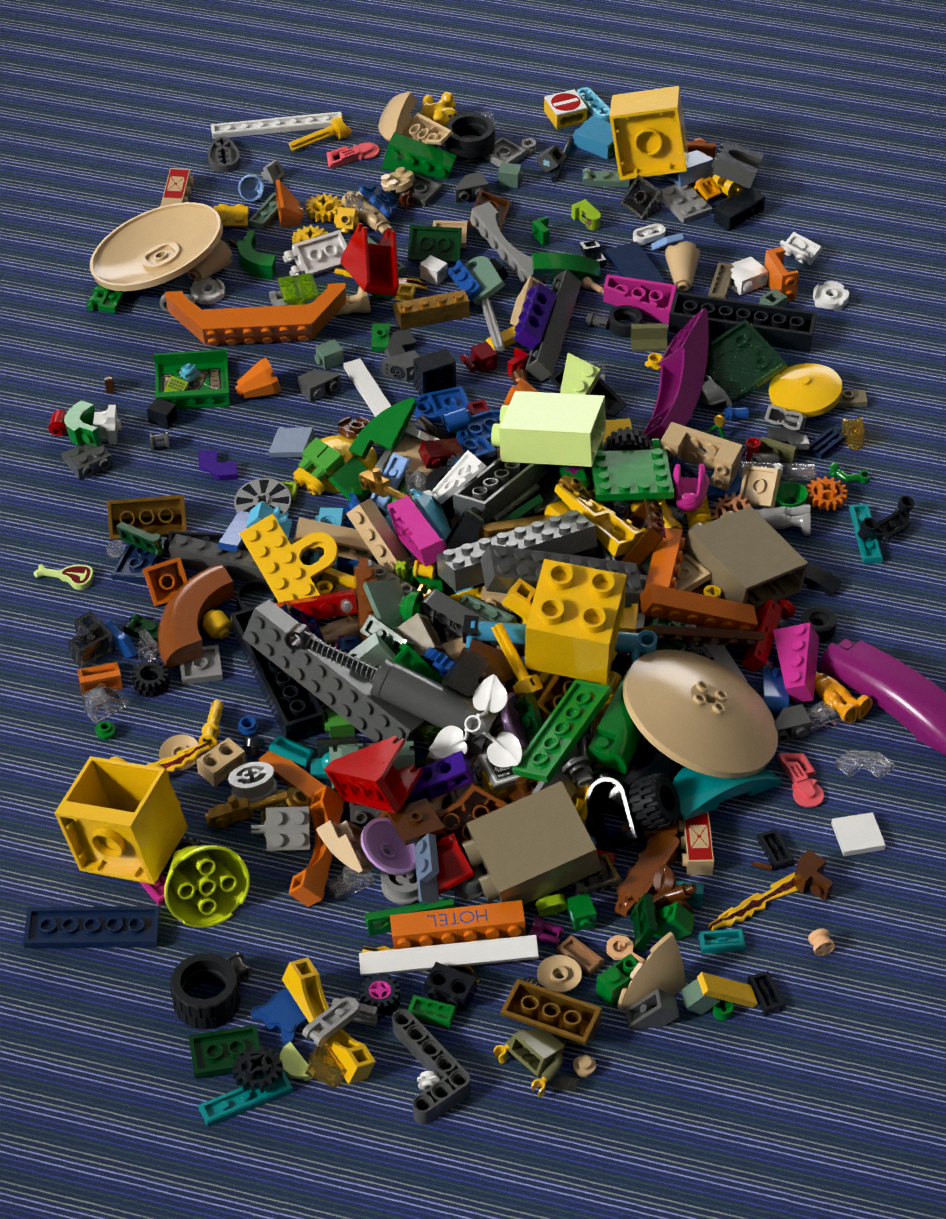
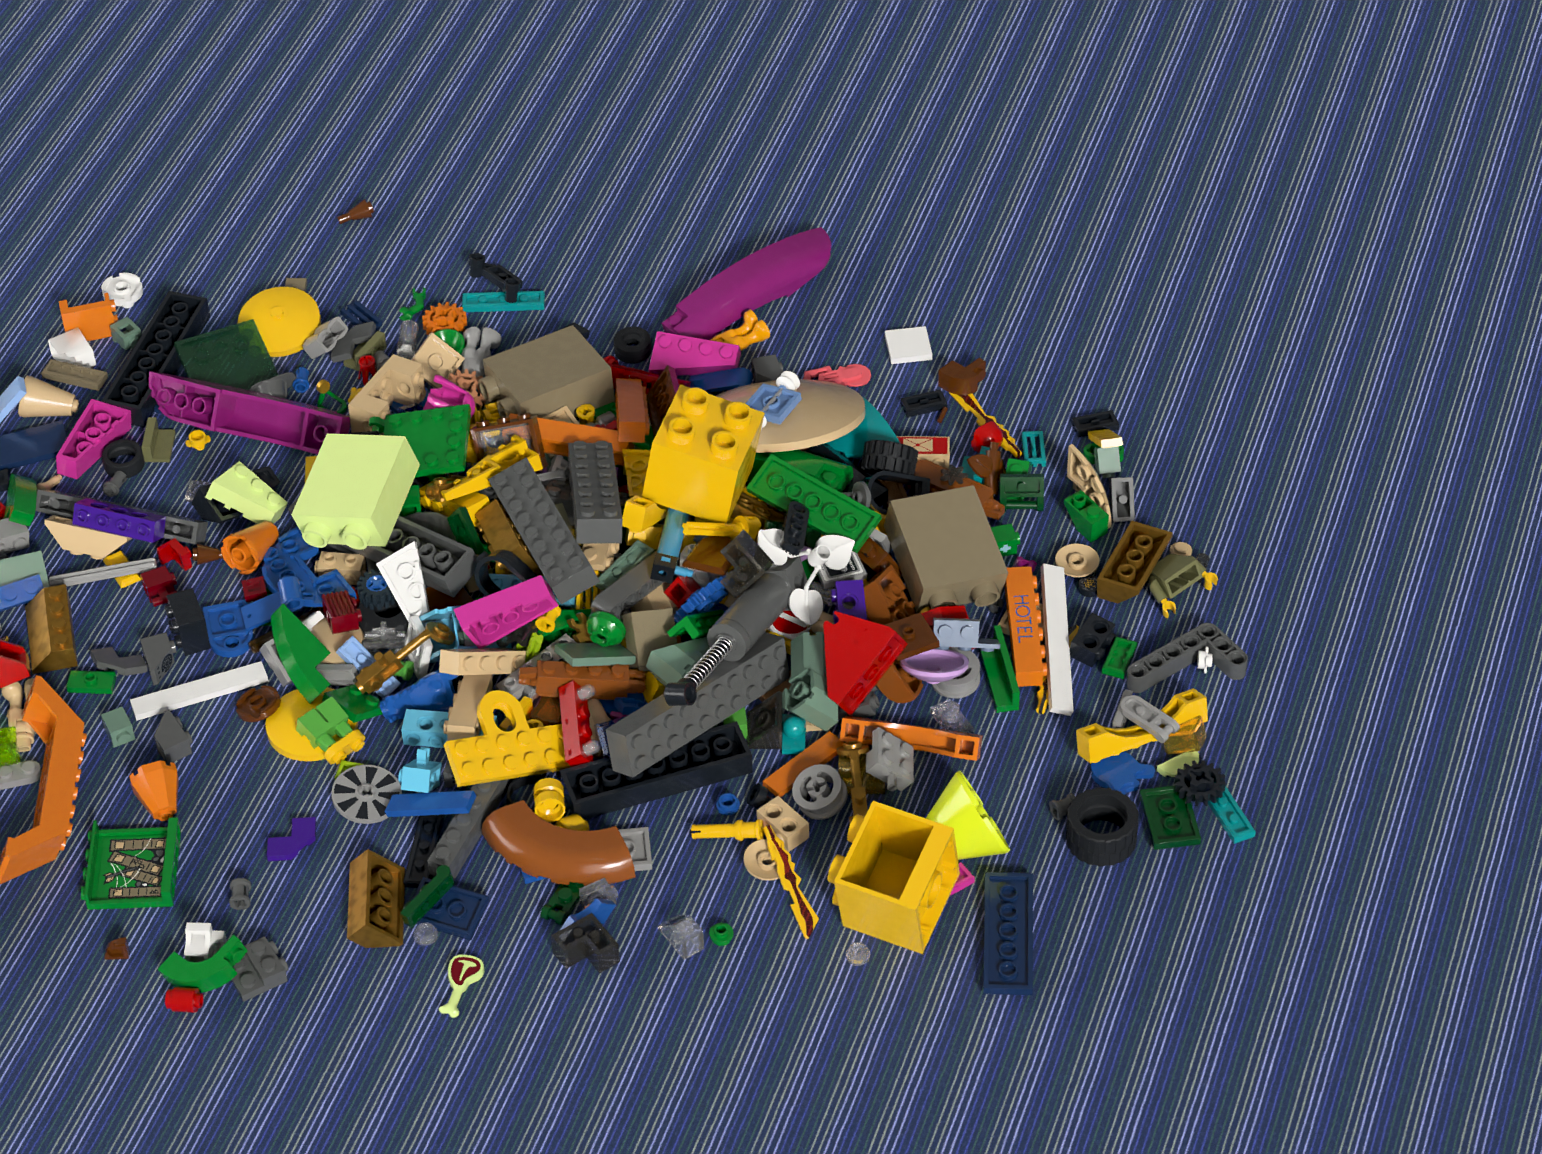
camera: 85 degrees left, 0 degrees up
orange tile [77,662,123,696] -> none
black tyre [132,659,170,697] -> none
orange slope [142,557,187,607] -> none
black brick [147,398,177,429] -> none
lime tile [164,376,189,392] -> none
medium azure plate [179,363,201,384] -> none
sand blue tile [268,427,314,458] -> none
teal tile [268,735,315,767] -> none
tan brick [316,820,374,874] -> none
plate [360,614,415,655] -> none
black wheel [360,973,400,1017] -> none
medium nougat tile [556,935,604,977] -> none
light nougat piece [606,935,646,964] -> none
white bracket [780,232,822,265] -> none
clear bracket [806,700,838,732] -> none
light nougat wheel [808,928,835,956] -> none
clear tile [834,750,894,779] -> none
clear yellow piece [841,416,865,450] -> none
none -> yellow wheel [533,778,565,822]
none -> medium blue plate [745,371,802,430]
none -> black plate [779,501,809,556]
none -> clear smoke plant [940,465,968,486]
none -> red helmet [971,421,1003,454]

